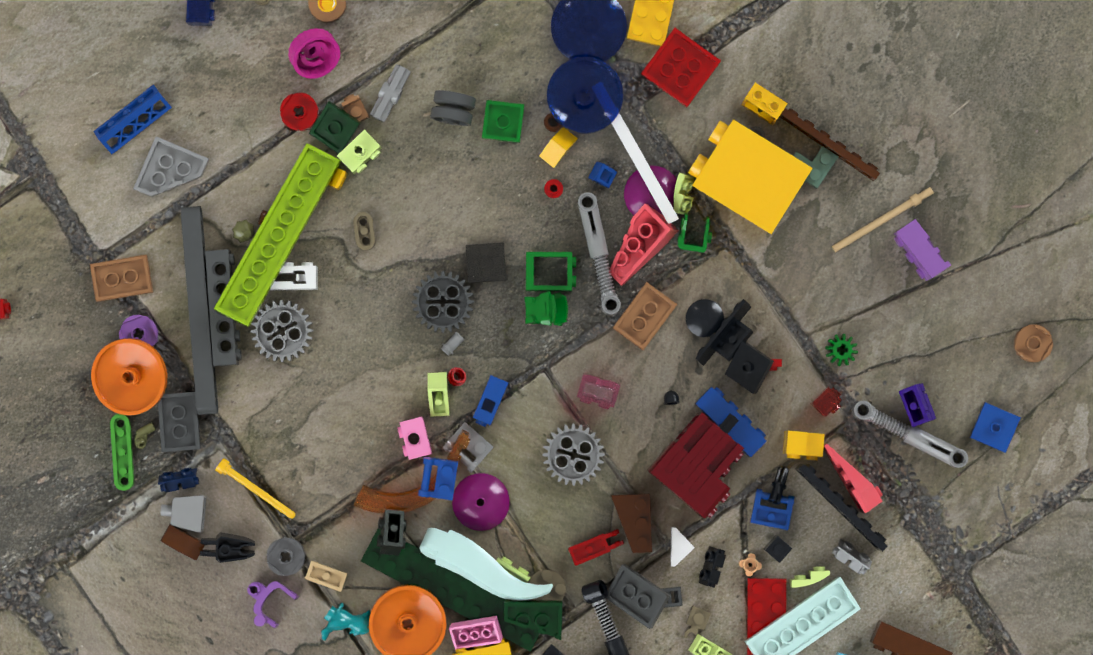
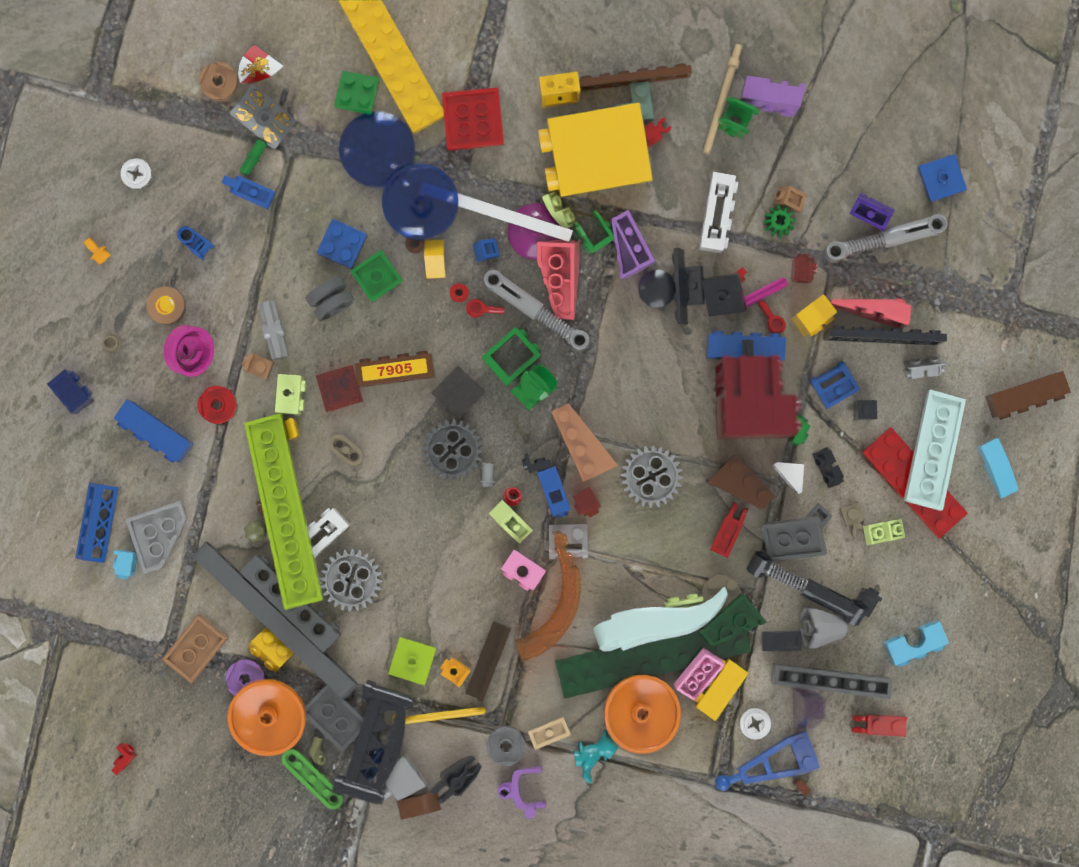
camera: 45 degrees left, 0 degrees up
dark green plate [309,101,361,154] -> none
pearl dark grey brick [377,509,407,556] -> none
blue plate [418,457,458,501] -> none
magenta dish [452,473,510,531] -> none
clear pink window [577,373,620,409] -> none
medium nougat tile [613,282,677,350] -> none
black hinge [664,390,680,405] -> none
light nougat plate [739,553,762,576] -> none
black axle [768,466,789,505] -> none
yellowish green slope [790,566,830,588] -> none
medium nougat tile [1014,324,1053,362] -> none
none -> blue brick [113,399,194,463]
none -> medium azure brick [113,550,138,579]
none -> yellow bracket [248,627,294,673]
none -> clear red tile [316,365,364,412]
none -> blue plate [317,219,367,269]
none -> black piece [332,680,415,805]
none -> brick [355,351,435,388]
none -> lime plate [388,637,437,685]
none -> light orange brick [440,657,471,688]
none -> dark brown fence [465,621,511,703]
none -> red plate [466,299,504,318]
none -> black bracket [522,453,552,474]
none -> nougat wedge [551,403,618,482]
none -> clear red brick [573,487,601,517]
none -> medium lavender wedge [611,210,657,280]
none -> red plate [644,118,672,149]
none -> white brick [699,172,738,254]
none -> green piece [718,97,759,139]
none -> dark pink axle [744,277,788,308]
none -> red plate [758,300,786,334]
none -> medium nougat bracket [773,185,806,213]
none -> green bracket [790,415,811,446]

